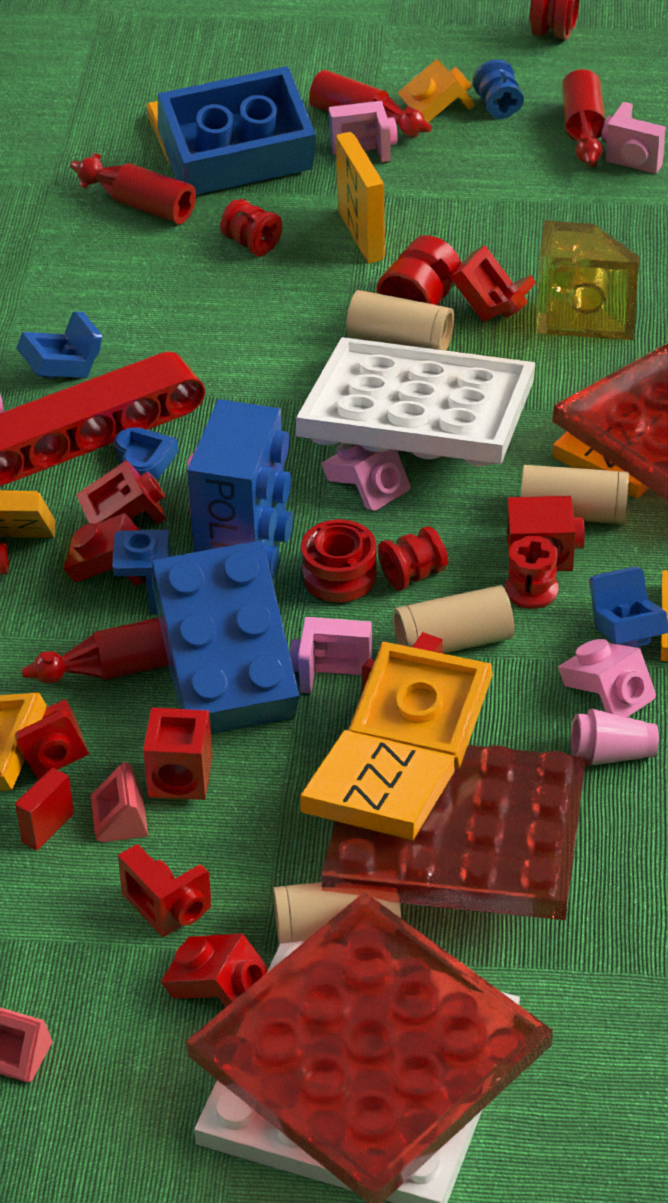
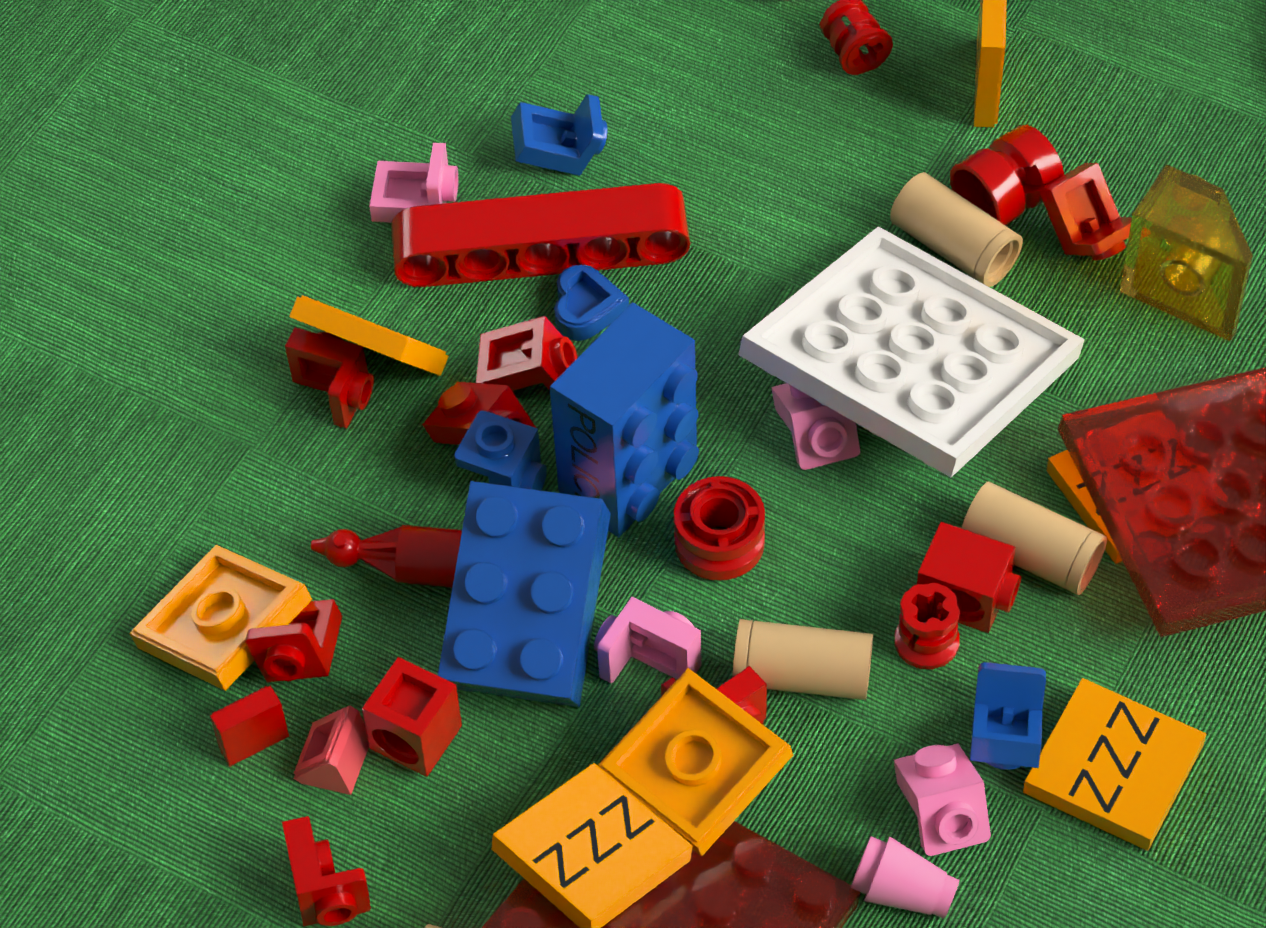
camera: 25 degrees right, 10 degrees up
red bush [377,526,448,592] -> none

